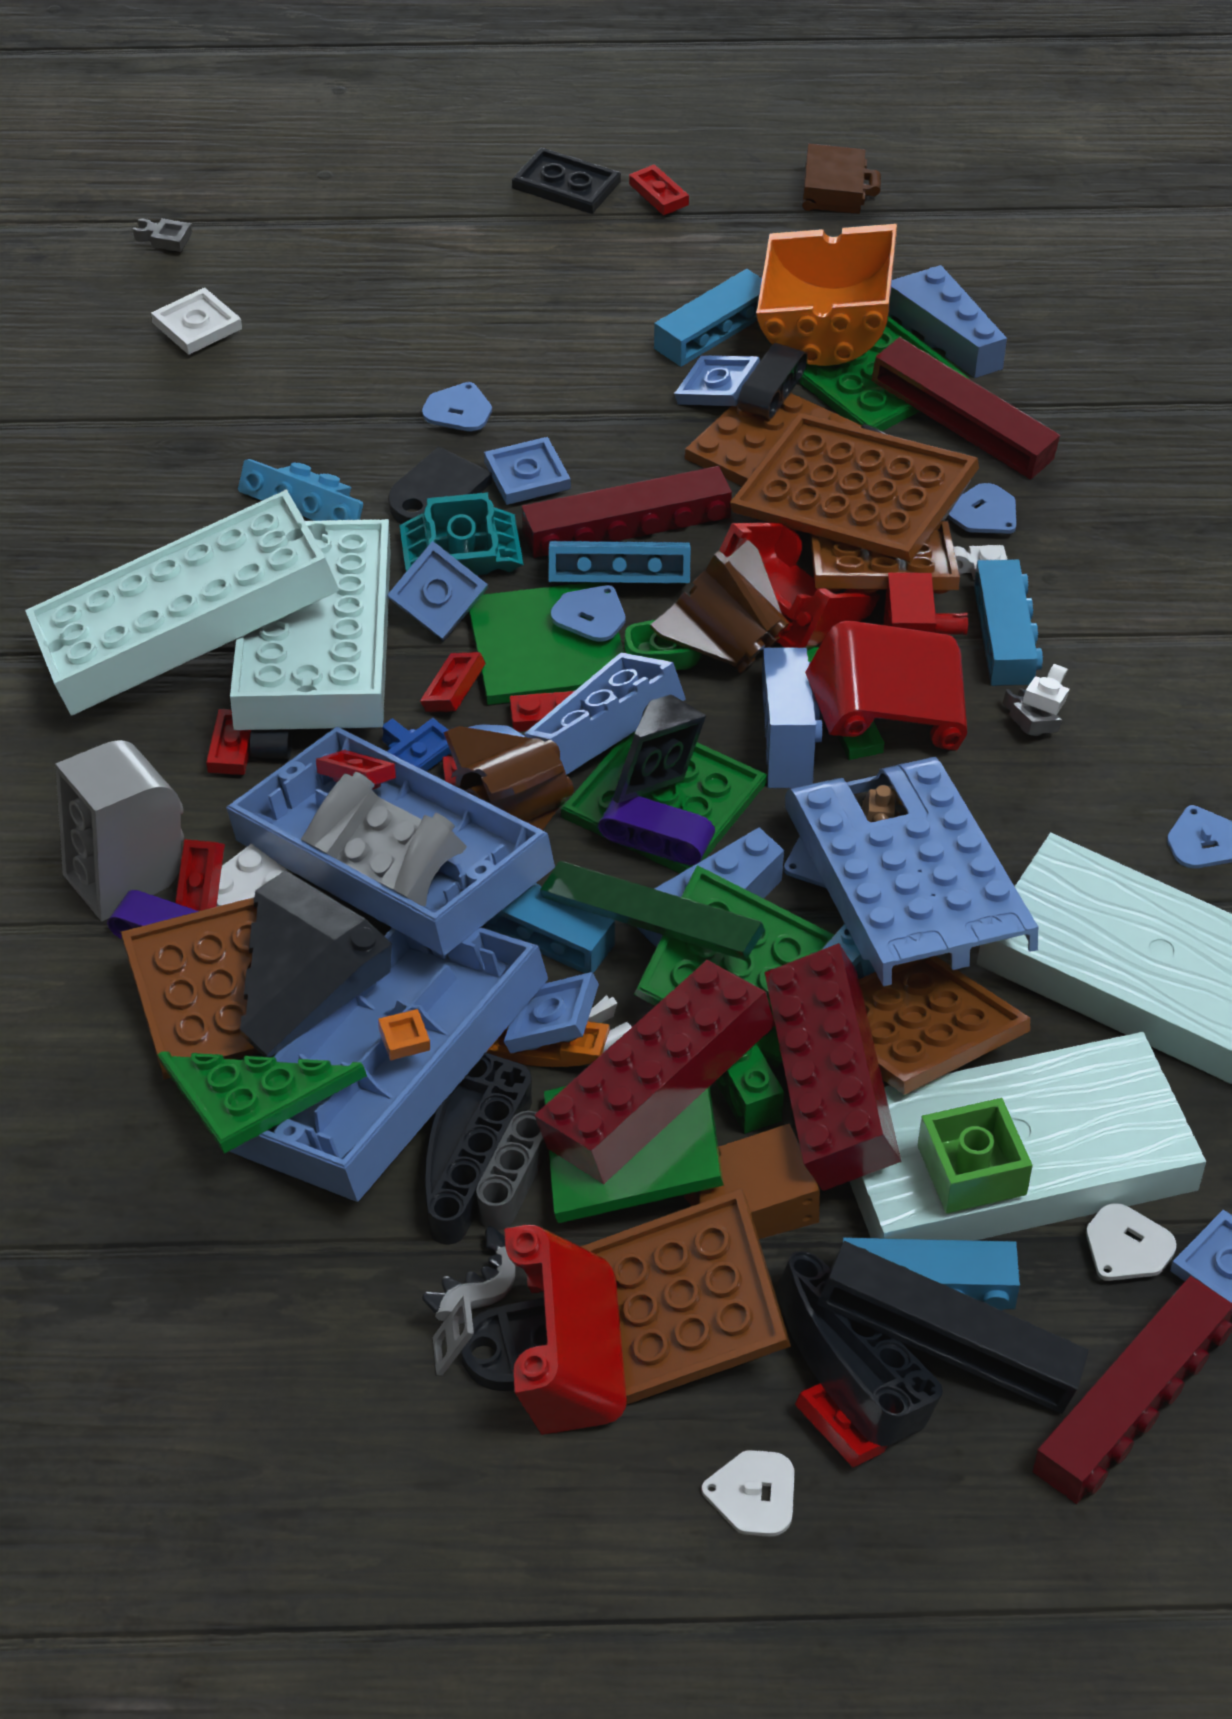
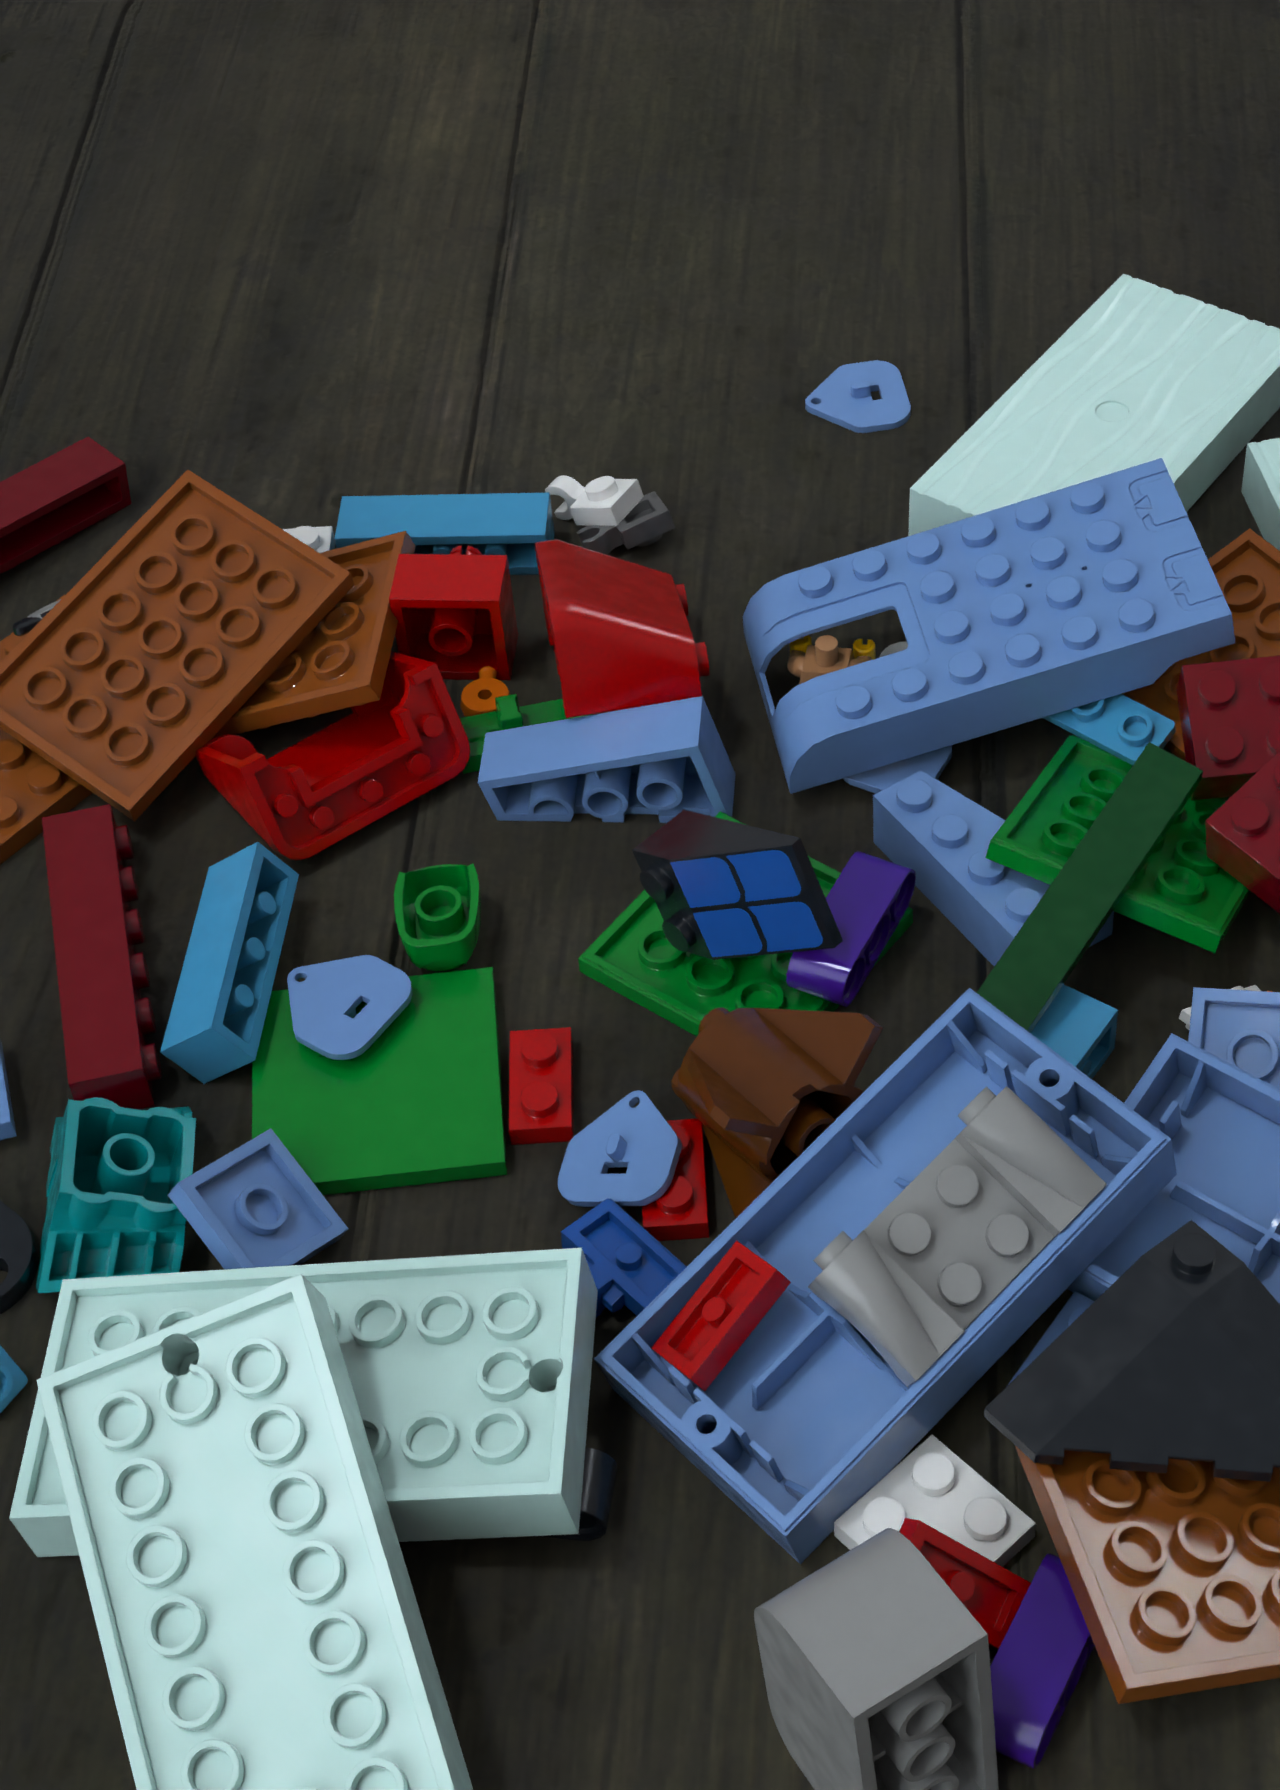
camera: 80 degrees left, 0 degrees up
red plate [206,709,251,775] -> none
red plate [420,652,486,712] -> none
medium blue wedge [525,652,686,775] -> none
reddish brown brick [650,540,790,674] -> none

